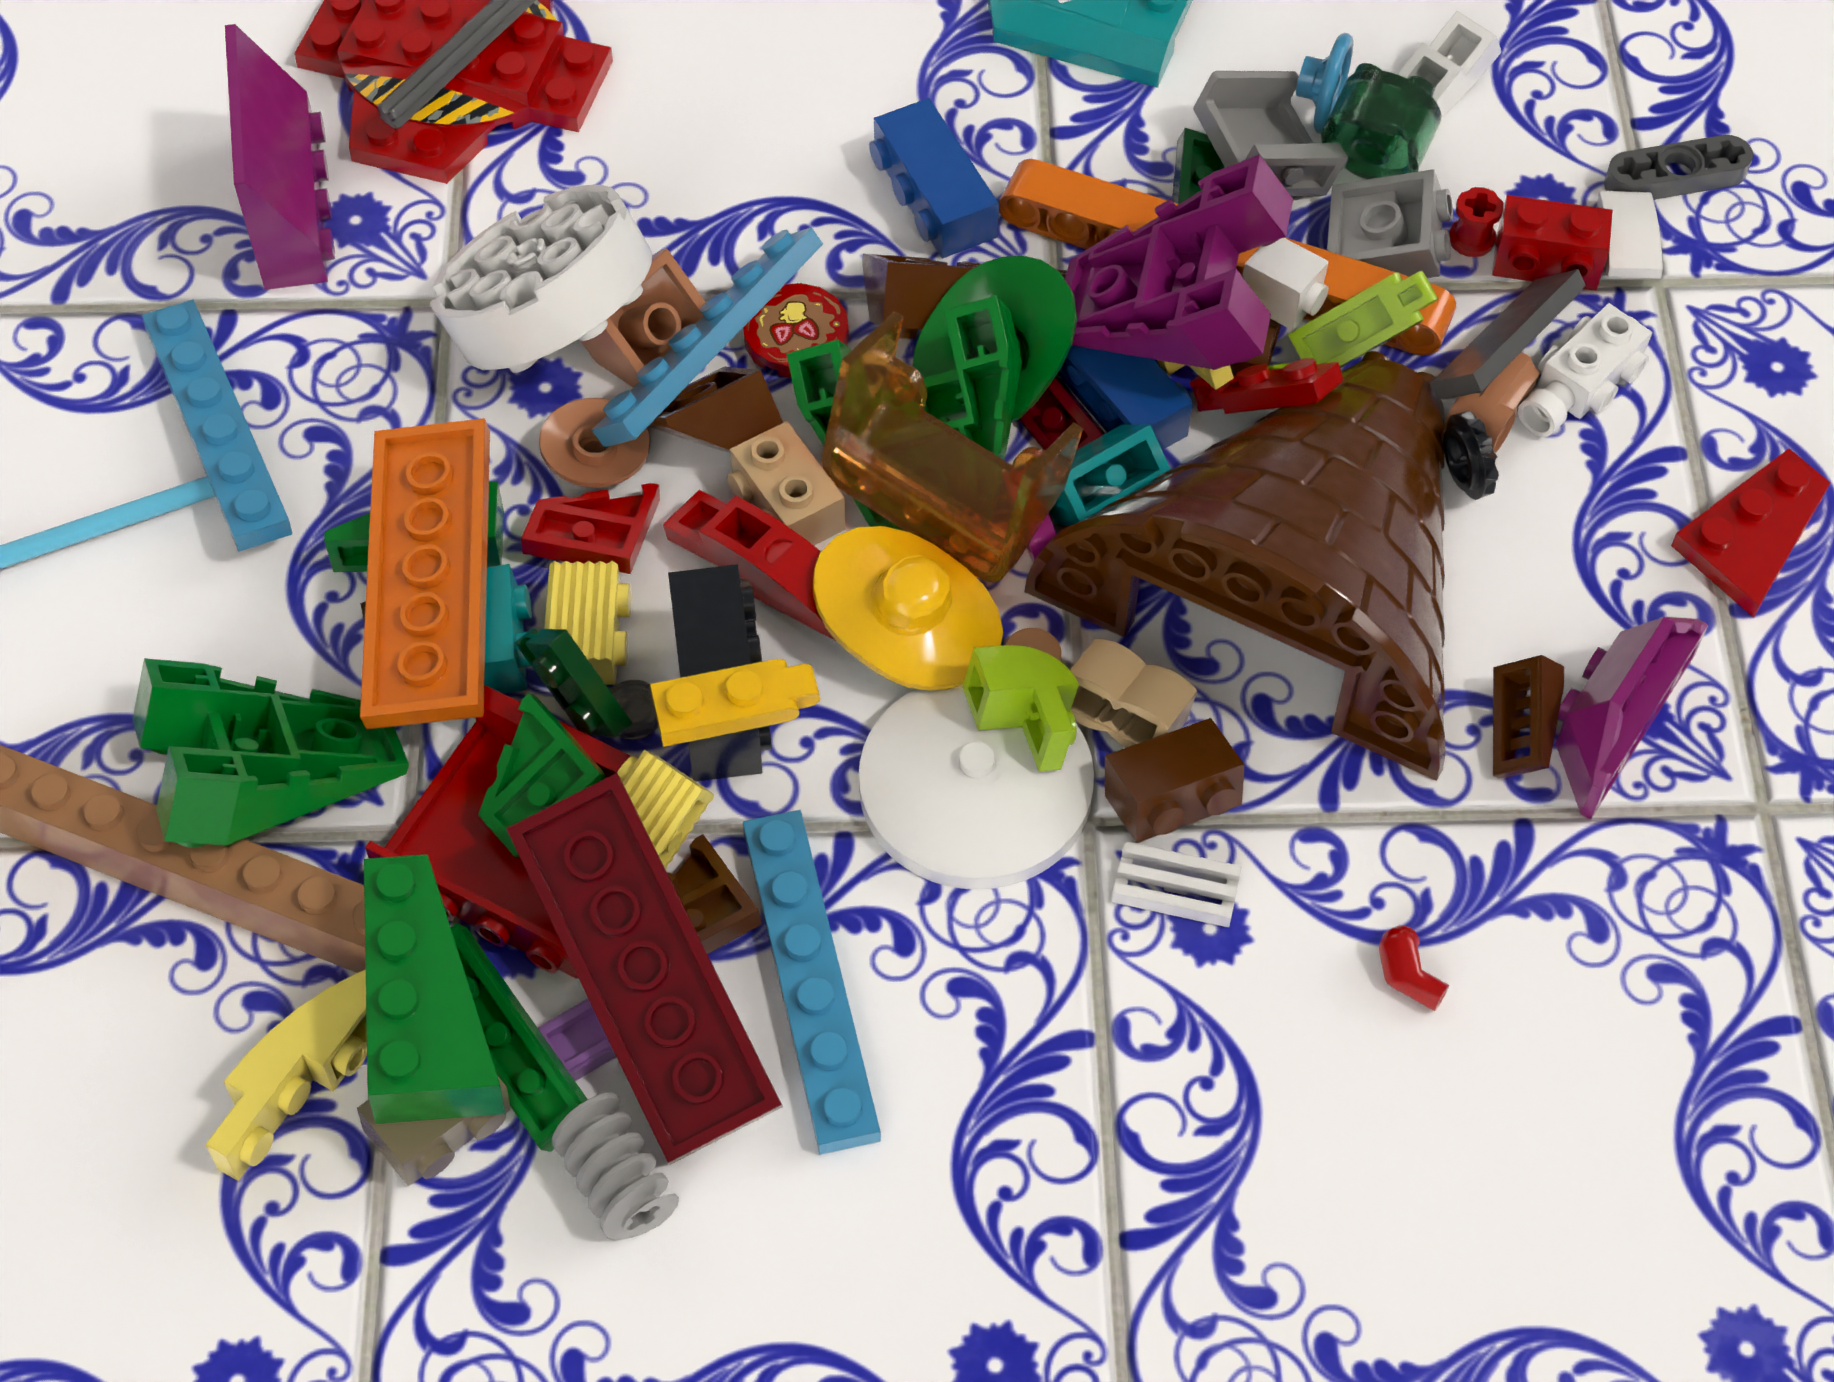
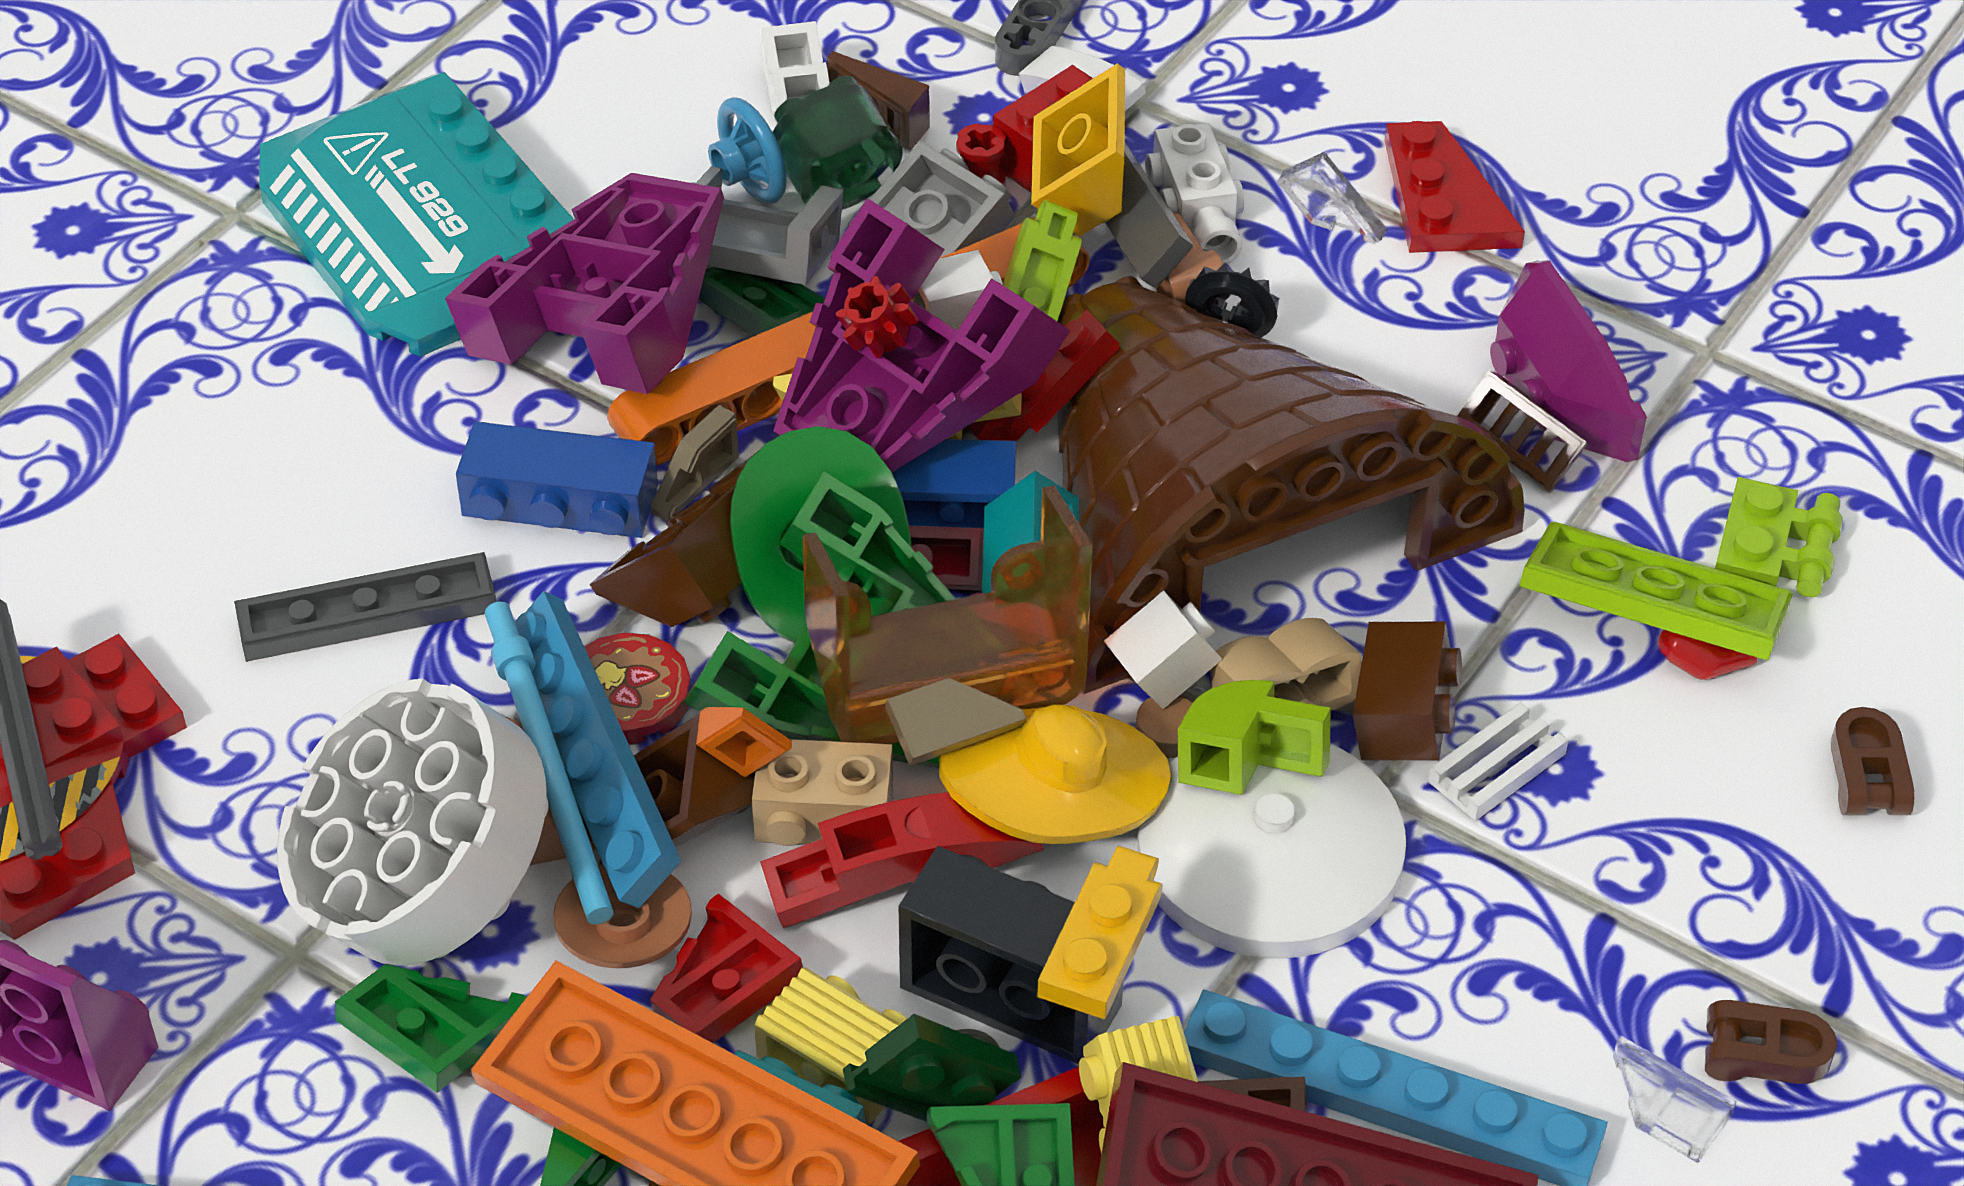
camera: 55 degrees left, 10 degrees down
none -> dark grey tile [234,552,497,662]
none -> green wing [335,964,527,1093]
none -> magenta wedge [445,173,724,394]
none -> medium azure bar [484,602,614,925]
none -> dark tan tile [651,405,739,521]
none -> orange slope [696,707,792,777]
none -> reddish brown slope [827,51,930,150]
none -> red gear [836,276,918,358]
none -> dark tan tile [885,678,1027,766]
none -> yellow slope [1031,63,1125,237]
none -> white brick [1104,591,1222,709]
none -> clear tile [1277,151,1388,244]
none -> lime tile [1519,521,1793,661]
none -> clear tile [1613,1036,1737,1163]
none -> reddish brown plate [1705,1000,1837,1084]
none -> lime plate [1715,477,1843,597]
none -> reddish brown plate [1831,707,1915,815]

